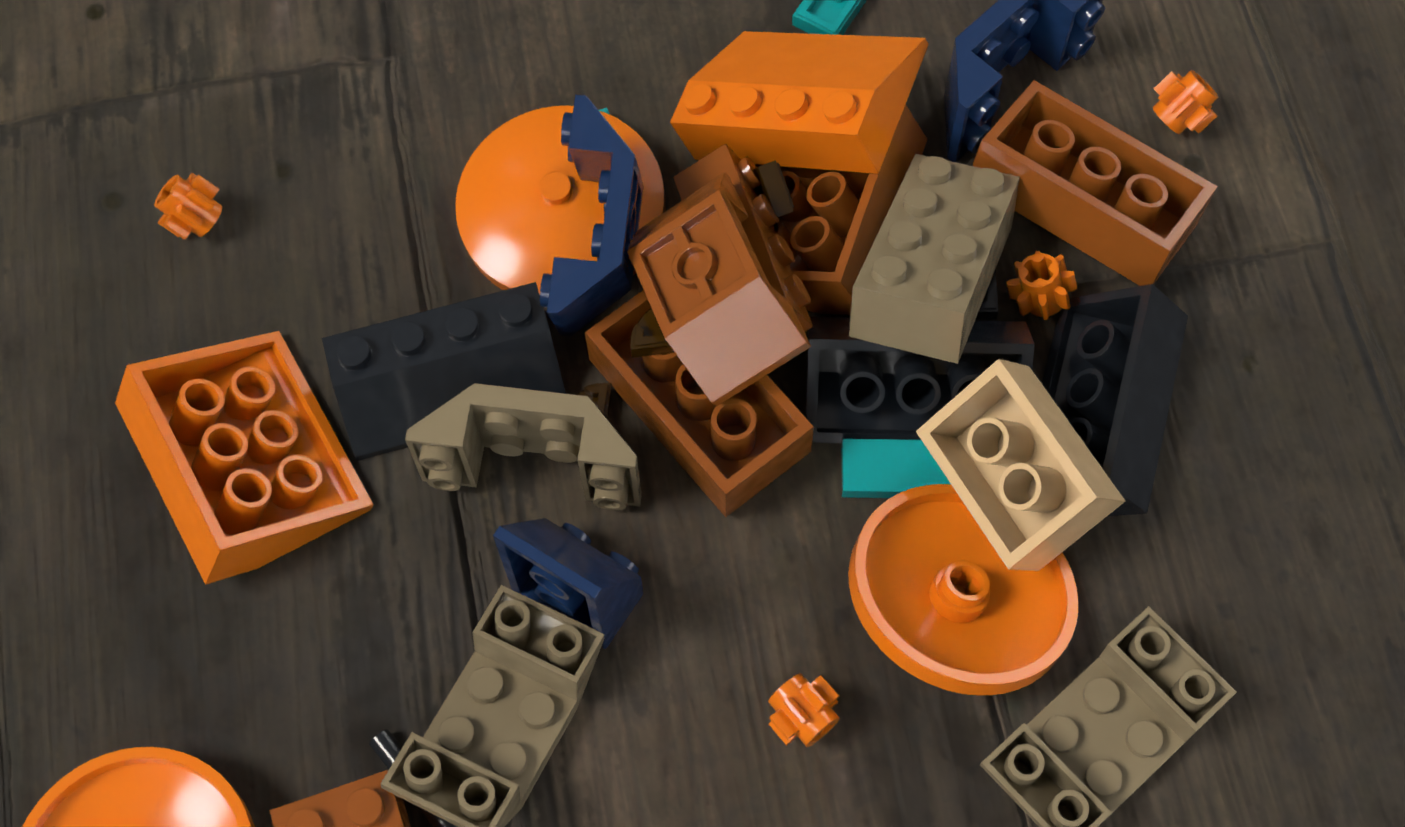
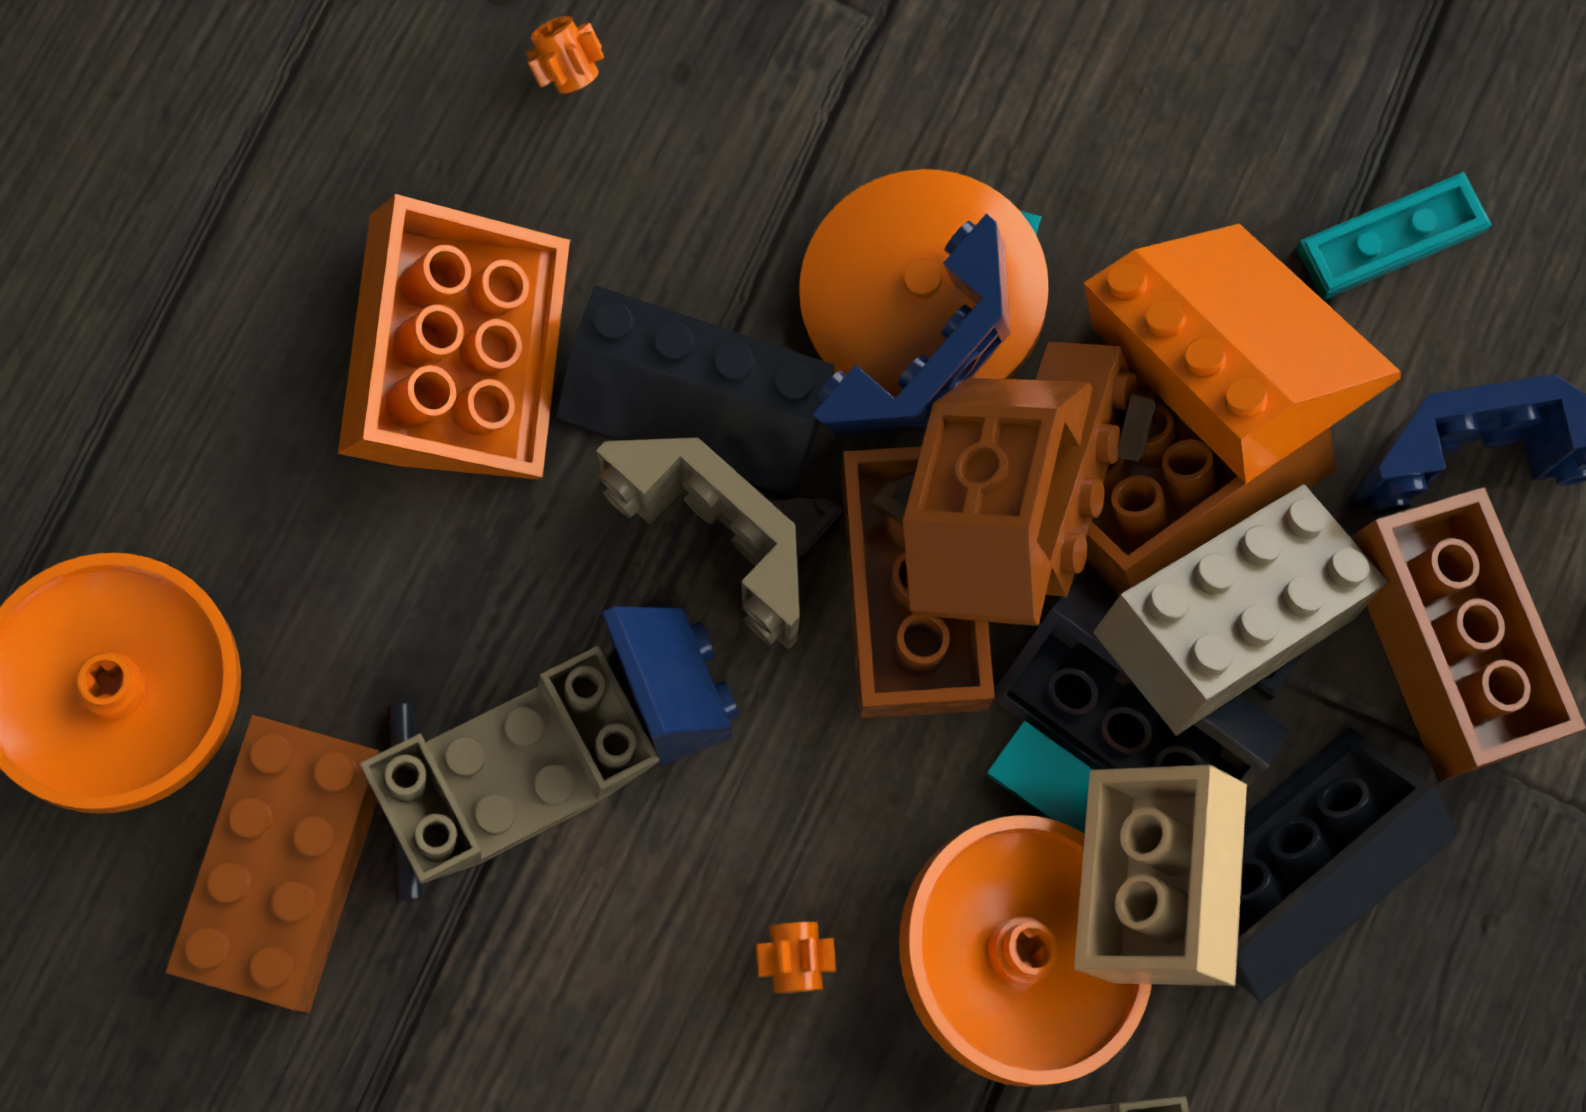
camera: 30 degrees right, 10 degrees up
orange gear [1007,251,1077,320] -> none

